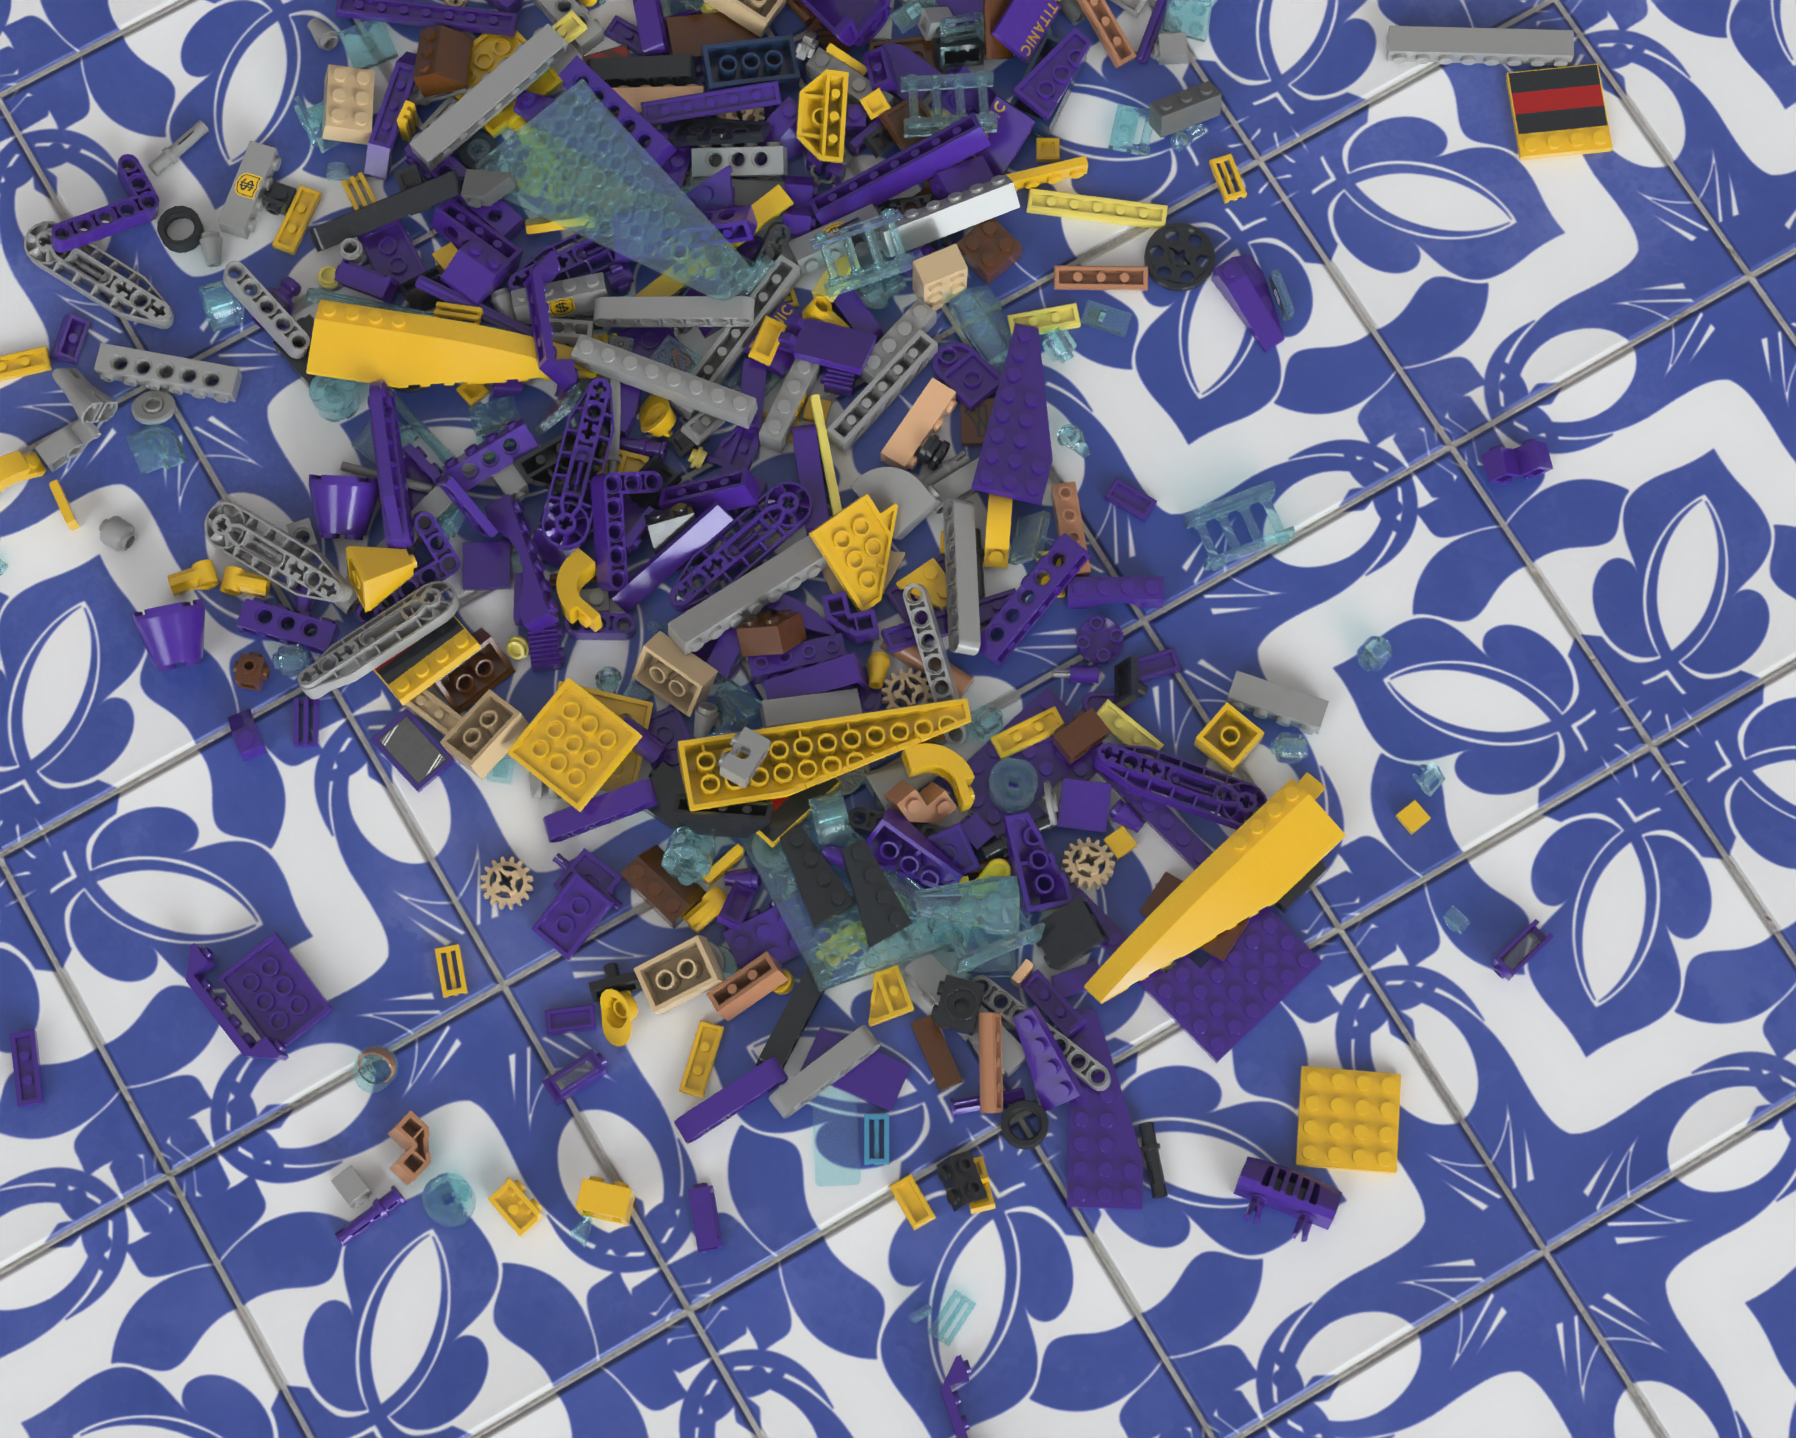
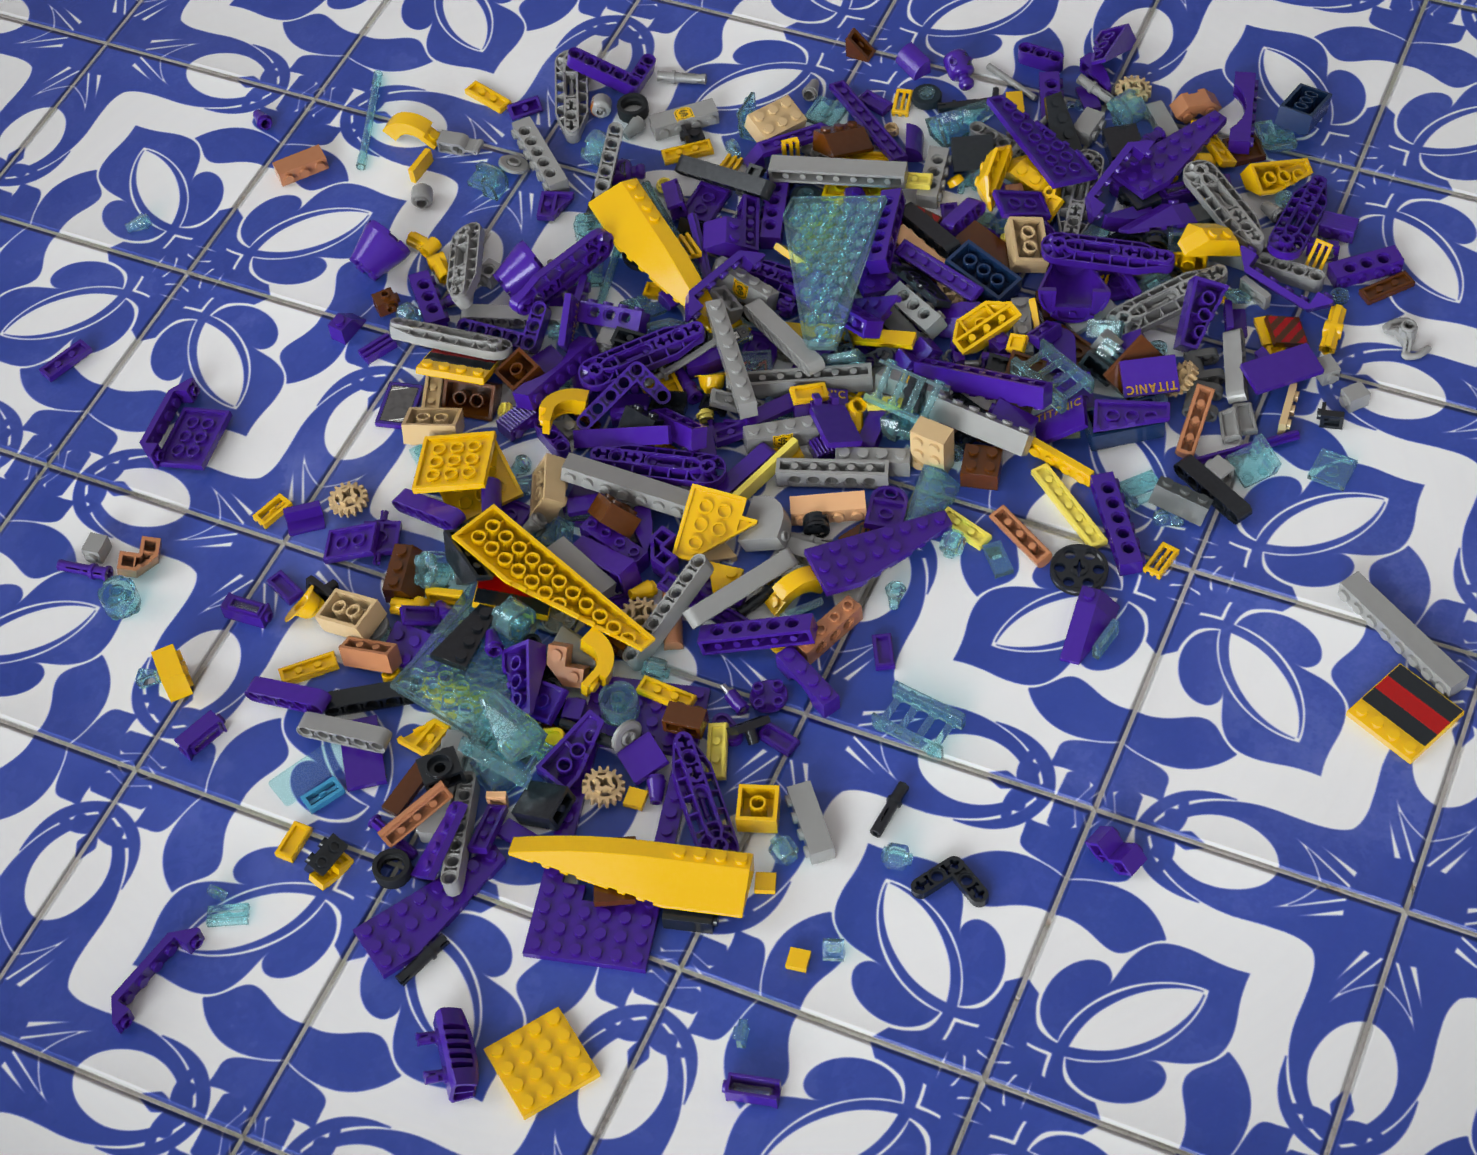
camera: 60 degrees right, 20 degrees down
light grey piece [52,368,118,423] -> none
light grey cone [339,238,363,265] -> none
yellow slope [346,546,417,612] -> none
clear light blue piece [354,1044,398,1093] -> none
dark grey slope [461,169,517,208] -> none
yellow bracket [488,1177,544,1237] -> none
light grey brick [718,727,771,789] -> none
light grey plate [795,30,819,60] -> none
black wing [840,838,912,948] -> none
yellow tile [1036,138,1060,162] -> none
none -> dark purple panel [283,500,326,536]
none -> reddish brown brick [493,347,545,392]
none -> dark purple wing [536,191,575,221]
none -> light grey head [590,93,612,118]
none -> black pin [870,781,909,838]
none -> black beam [911,856,989,907]
none -> dark purple brick [1090,471,1146,576]
none -> black beam [1173,454,1252,525]

